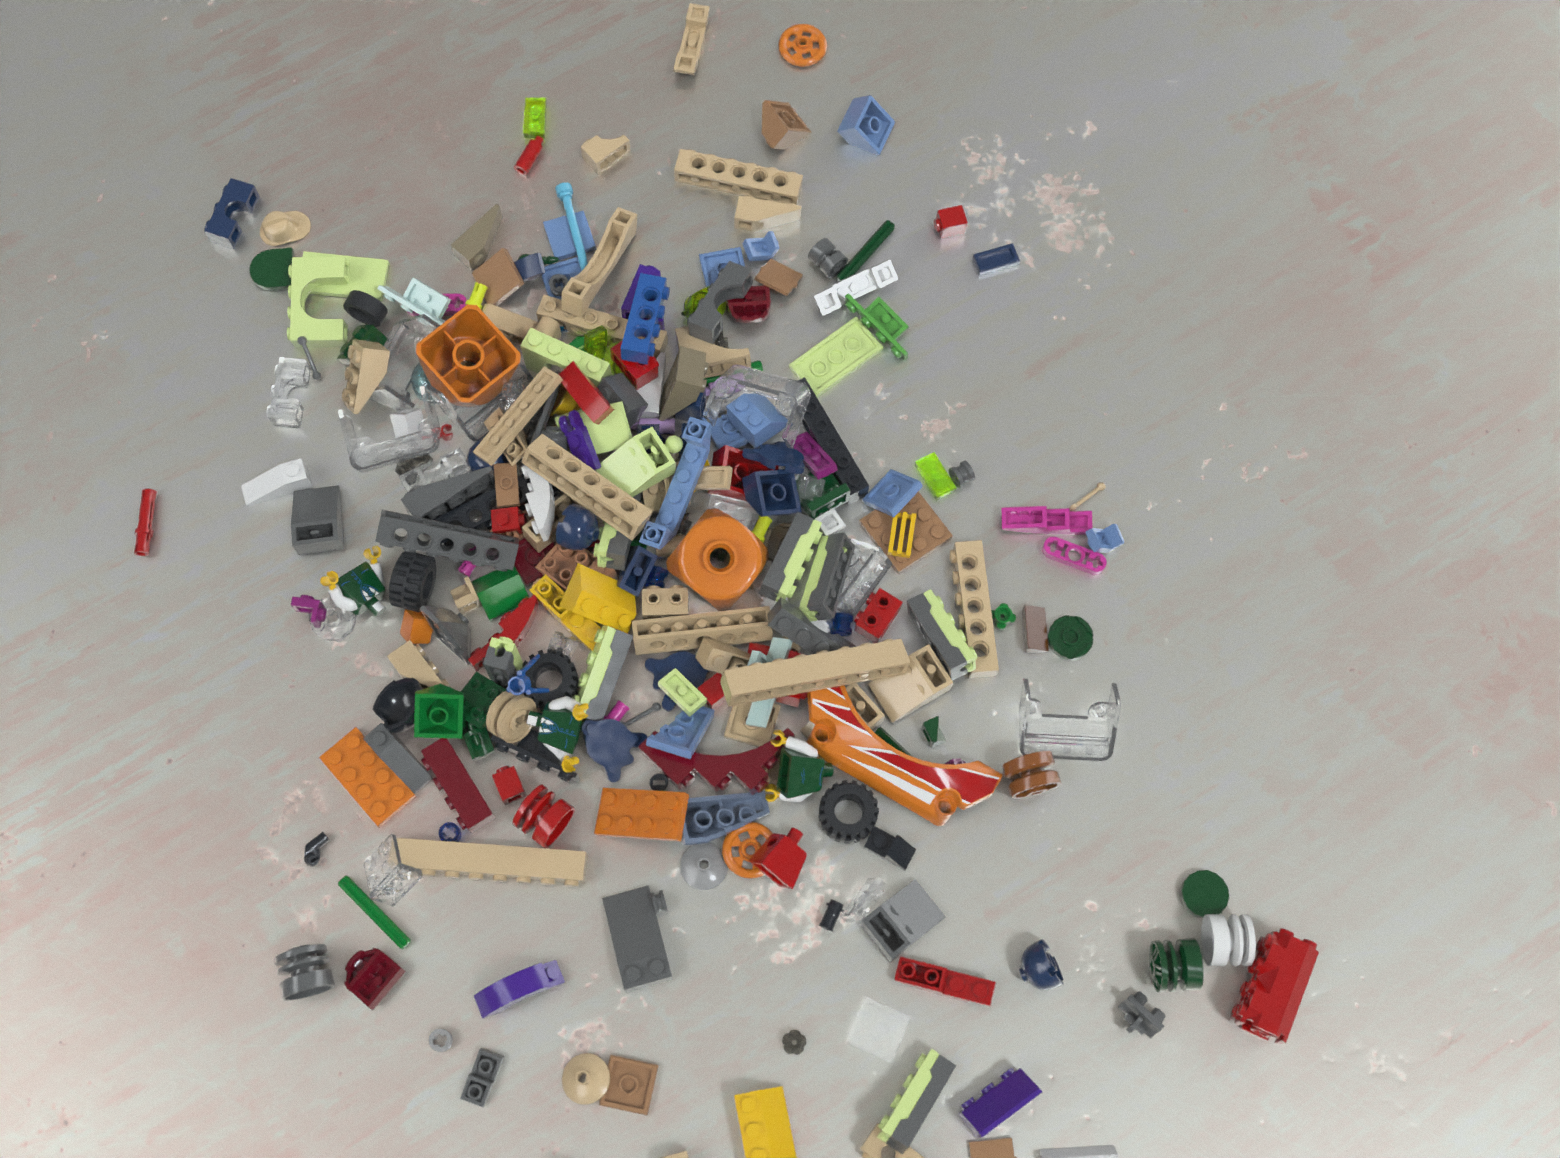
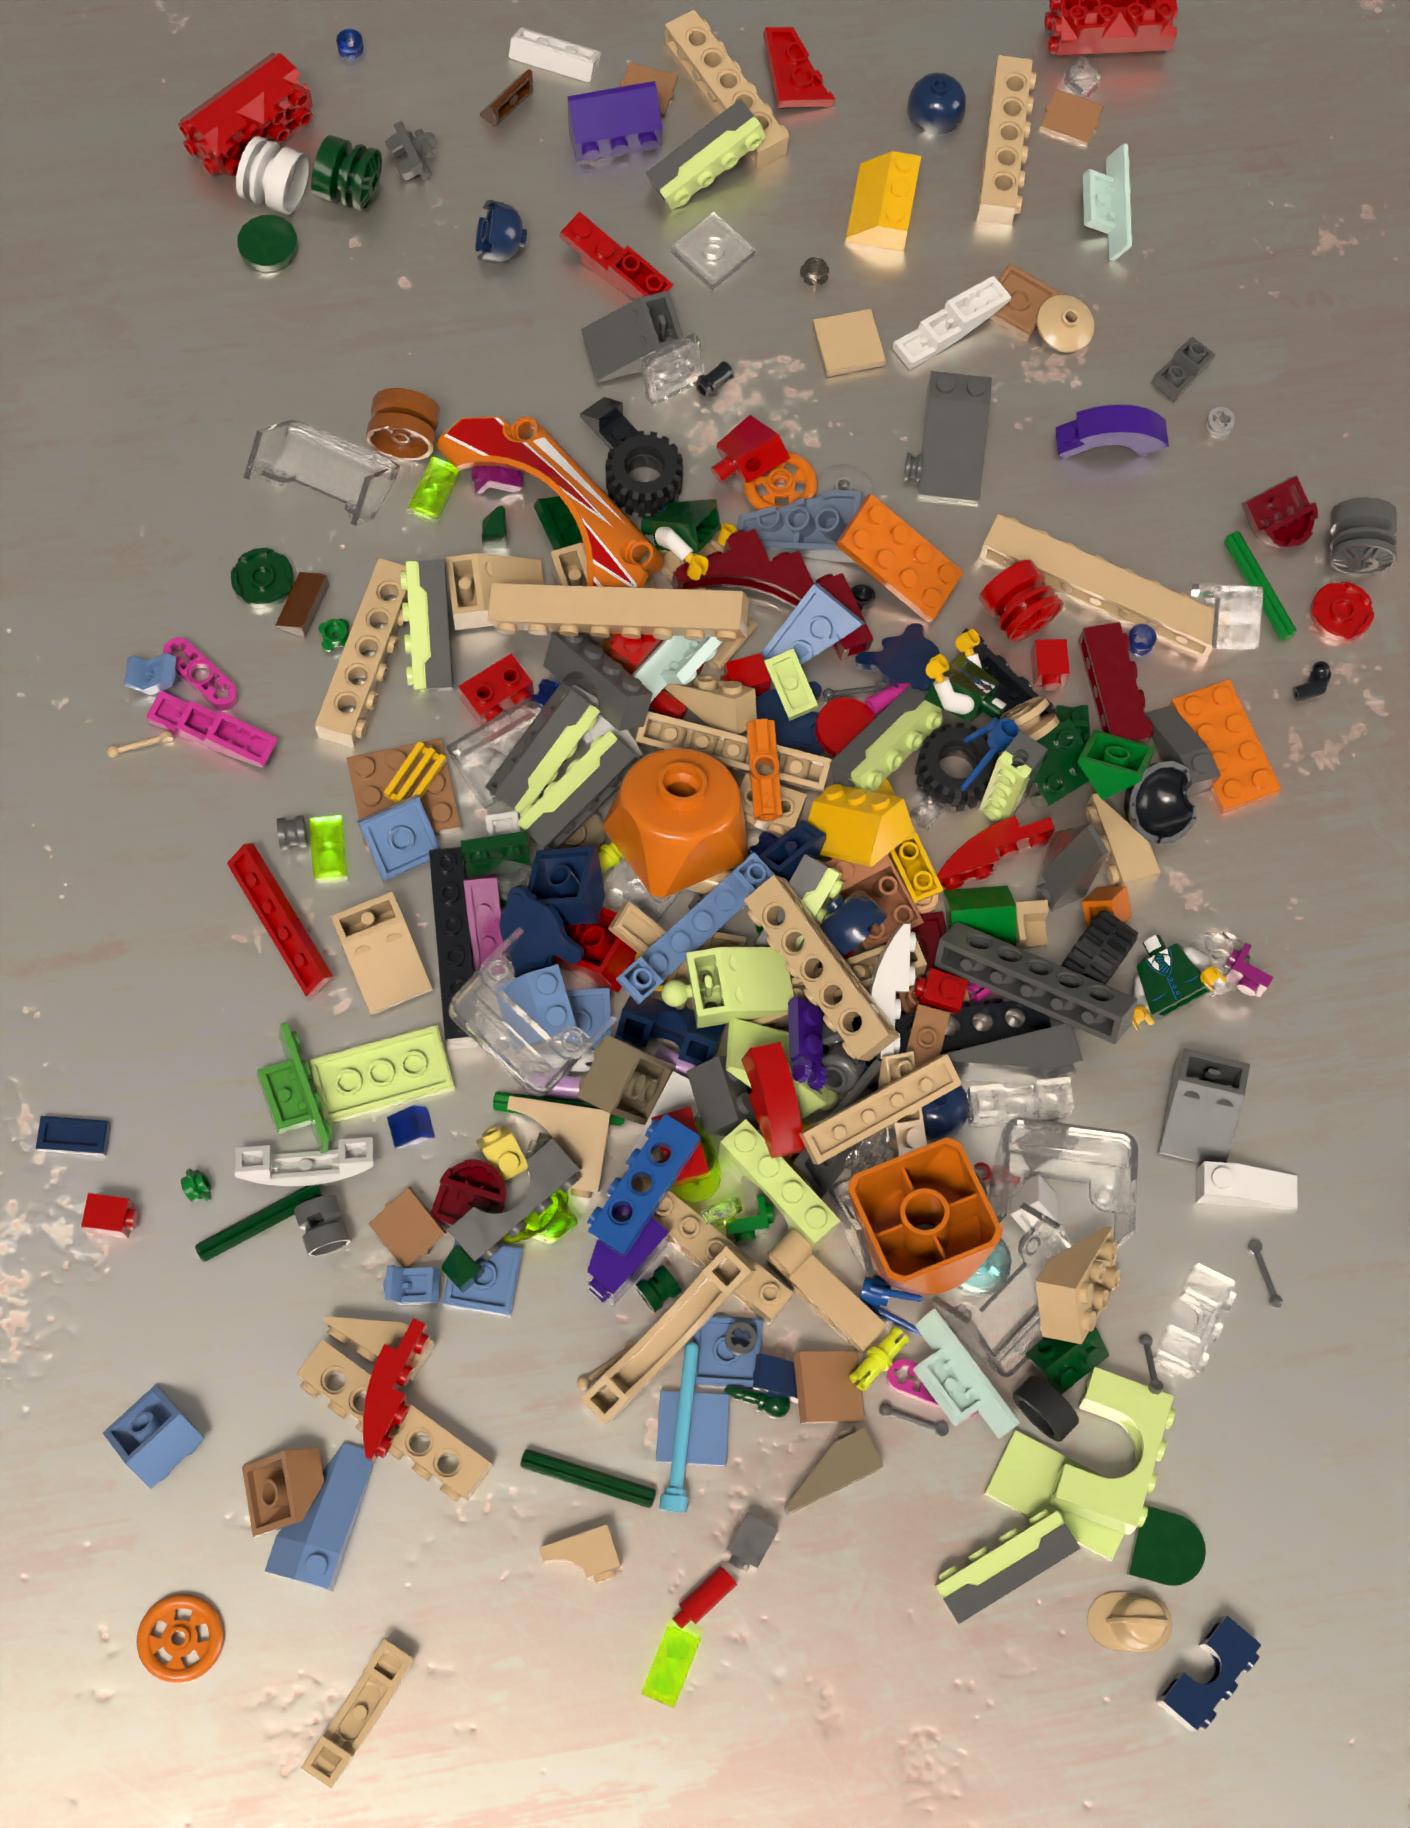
camera: 160 degrees left, 0 degrees up
none -> green plate [181,1168,211,1203]
none -> red plate [227,843,333,997]
none -> medium blue wedge [265,1442,374,1592]
none -> tan slope [330,891,432,1015]
none -> clear blue bush [336,29,364,60]
none -> red slope [363,1318,430,1464]
none -> clear blue slope [387,1105,435,1149]
none -> clear neon green plate [407,456,461,524]
none -> dark green slope [441,1245,482,1293]
none -> light yellow bracket [476,1126,528,1181]
none -> reddish brown slope [480,69,533,127]
none -> dark green axle [520,1449,656,1508]
none -> tan hinge [577,1341,636,1390]
none -> dark green wheel [634,1265,682,1313]
none -> flat silver brick [725,1512,778,1572]
none -> orange piece [746,719,783,821]
none -> tan tile [812,309,886,377]
none -> red tile [815,697,875,757]
none -> dark grey hinge [879,1403,949,1437]
none -> white slope [892,276,1012,370]
none -> piece [935,1509,1081,1624]
none -> dark grey hinge [1248,1240,1283,1308]
none -> red tile [1310,581,1374,642]

